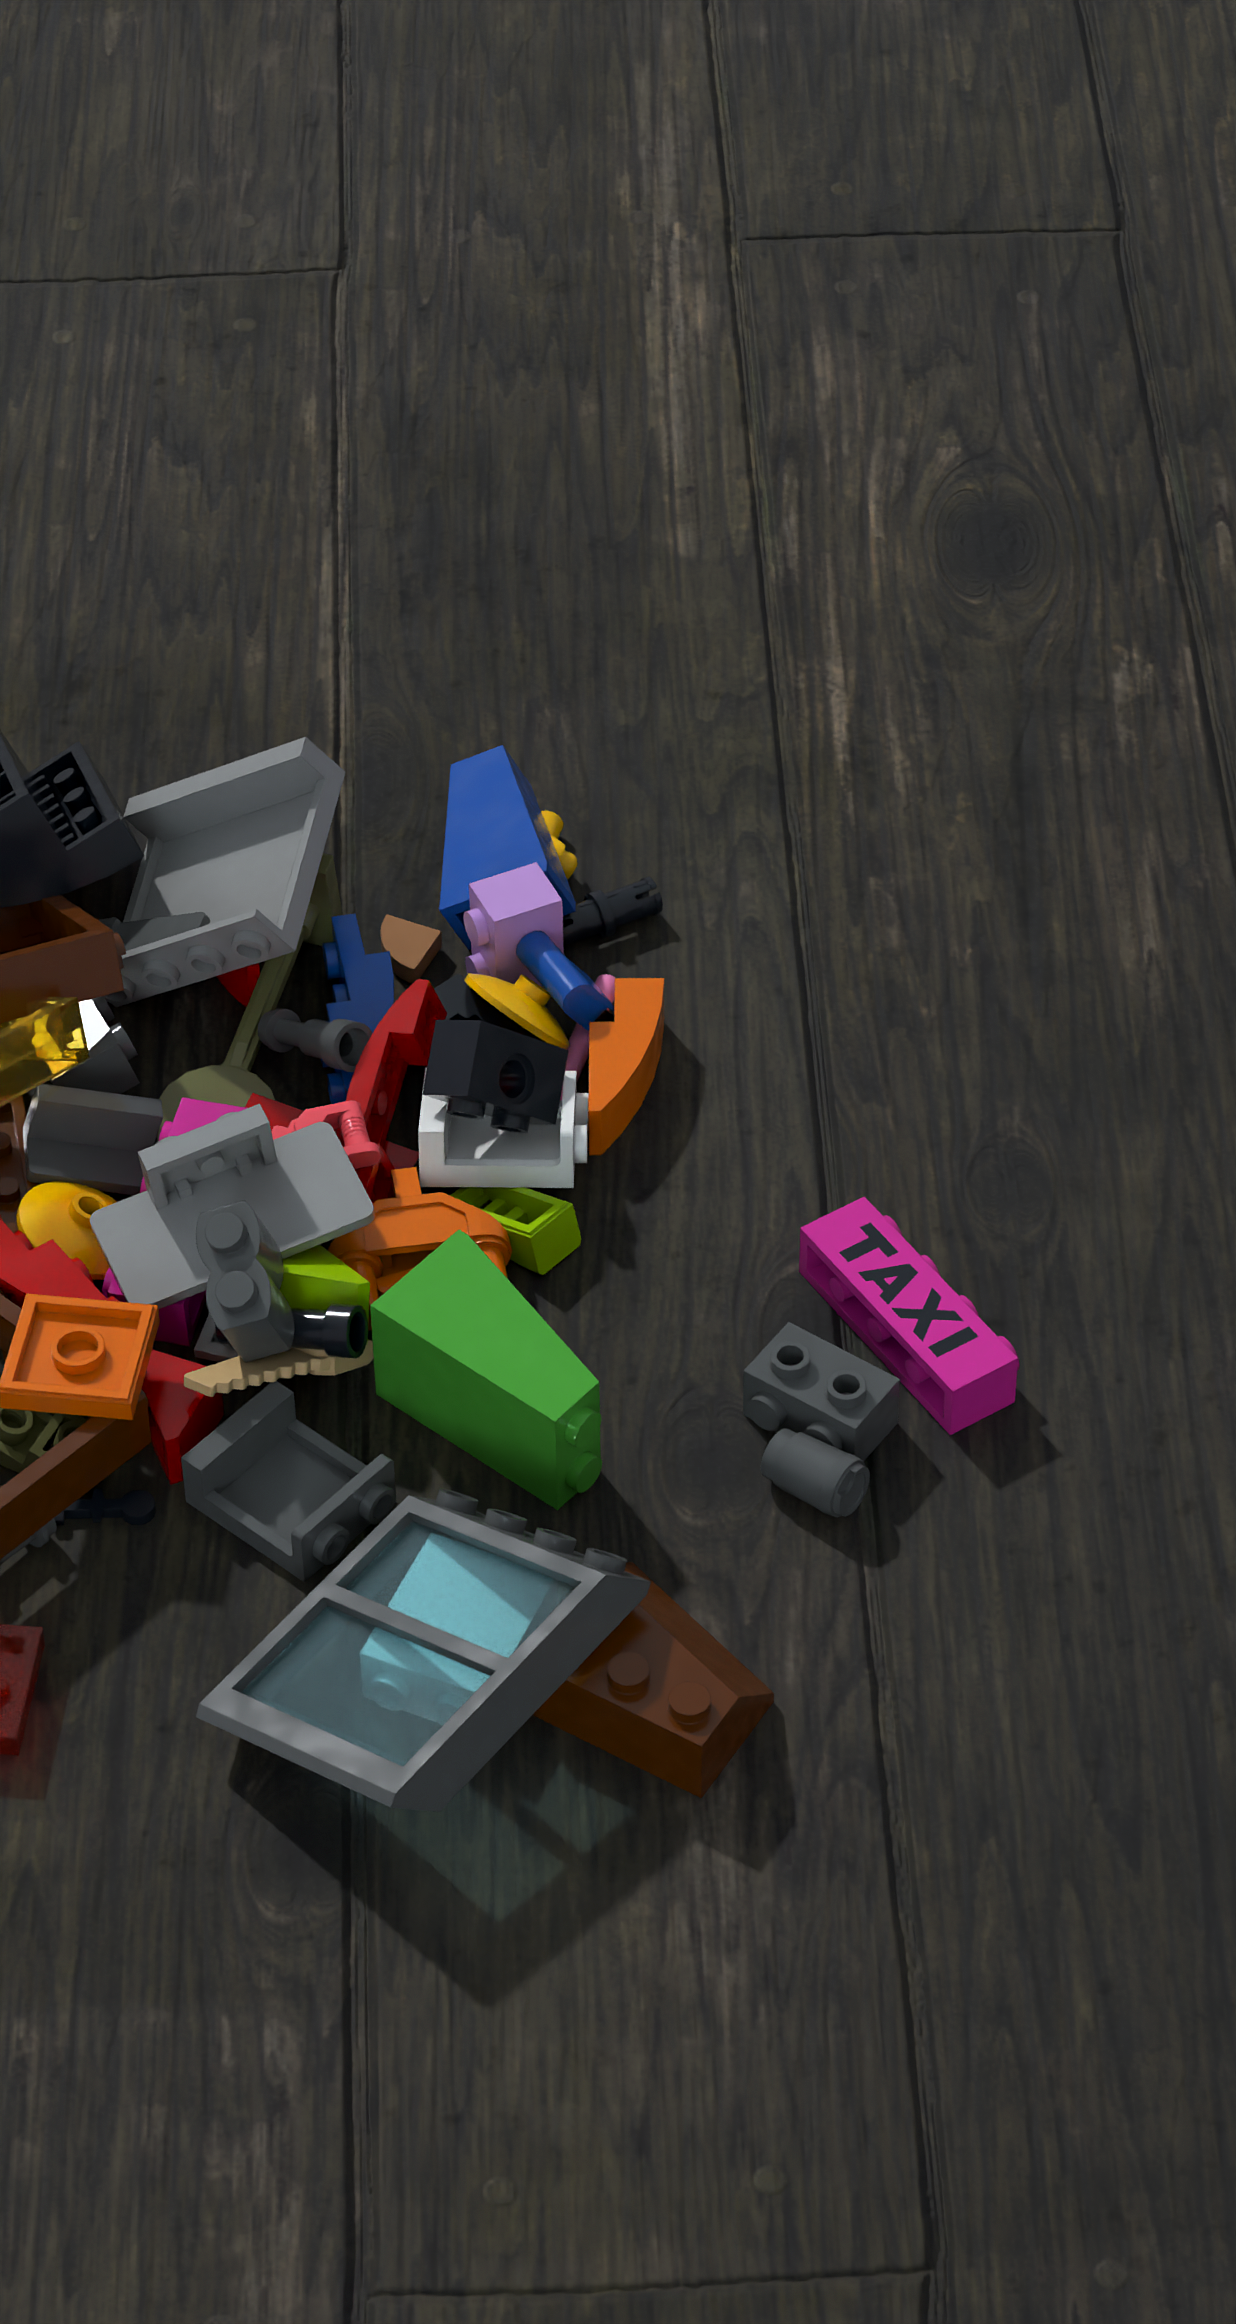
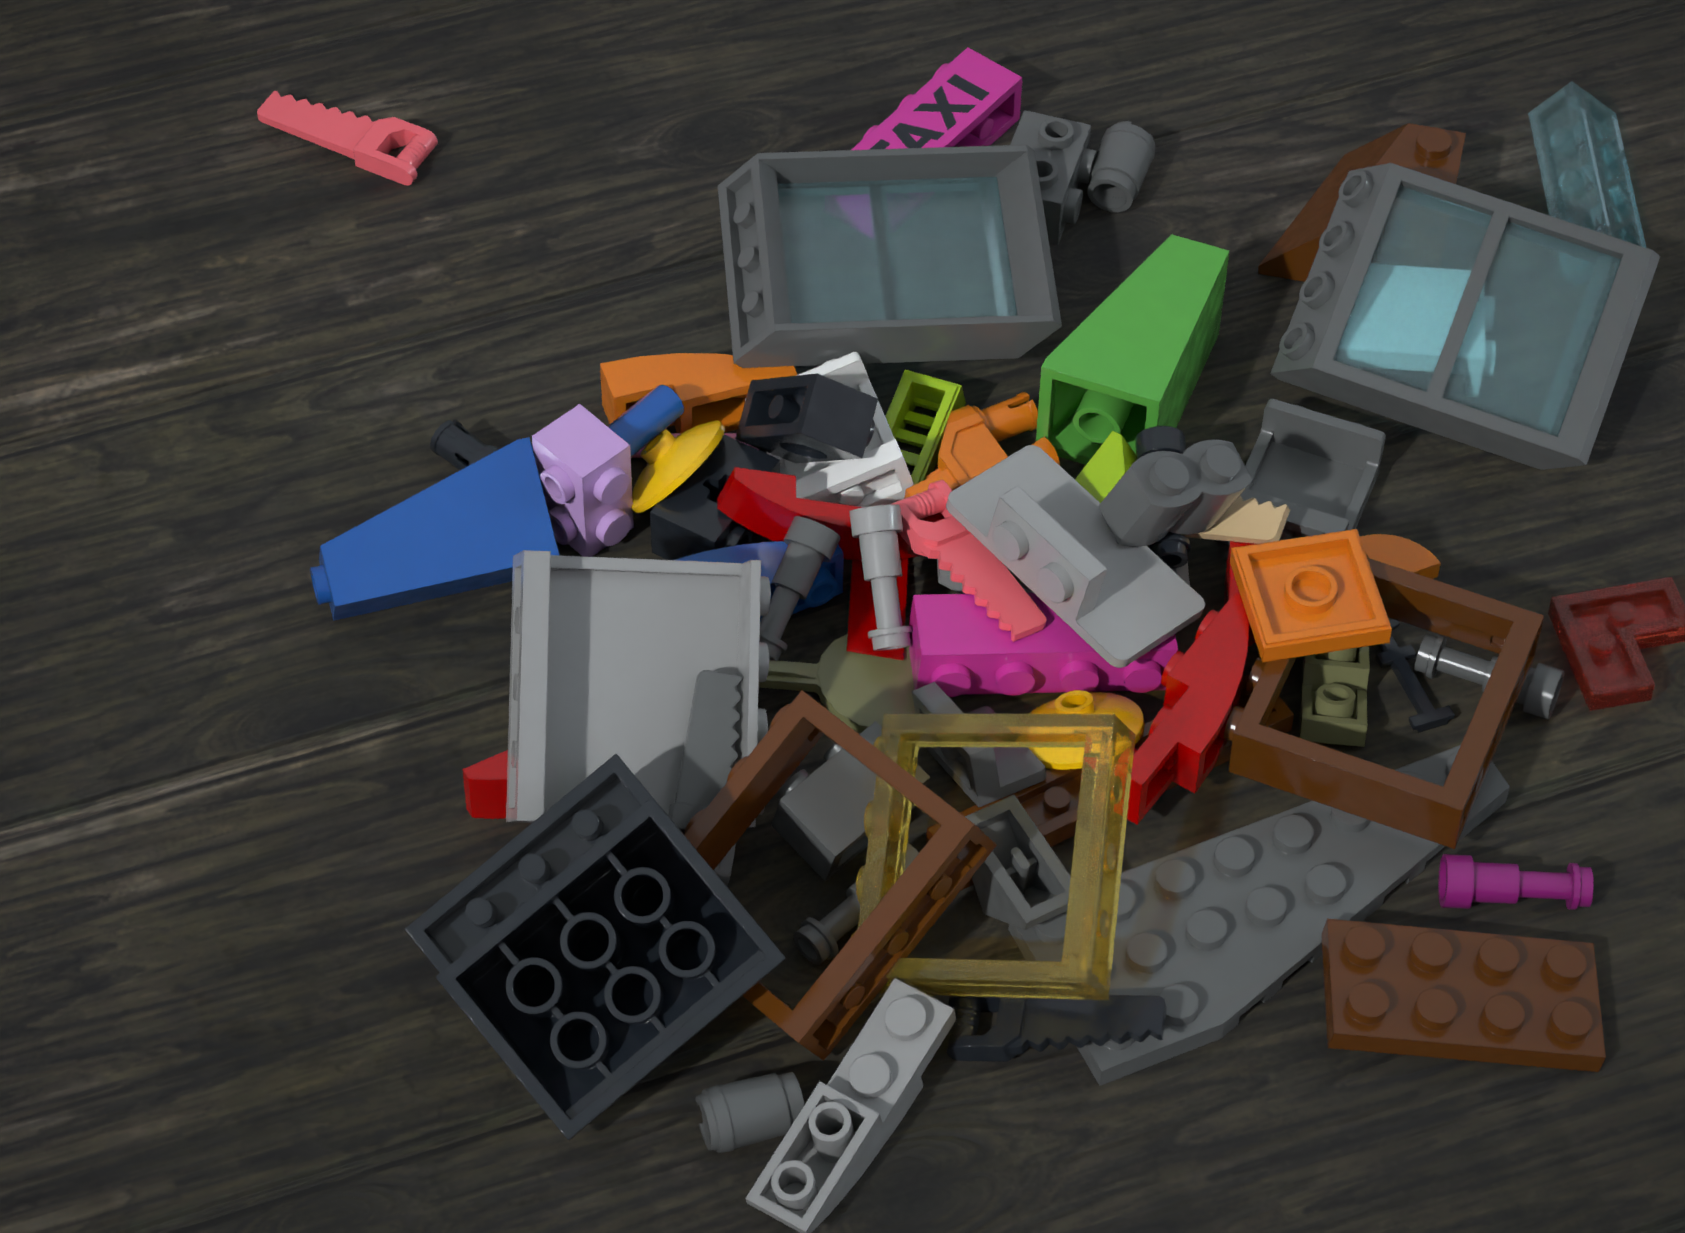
camera: 110 degrees left, 5 degrees up
none -> coral piece [257,91,438,186]
none -> window [718,145,1062,368]
none -> light grey piece [849,504,913,651]
none -> orange tile [1360,534,1441,579]
none -> clear light blue fence [1528,81,1647,288]

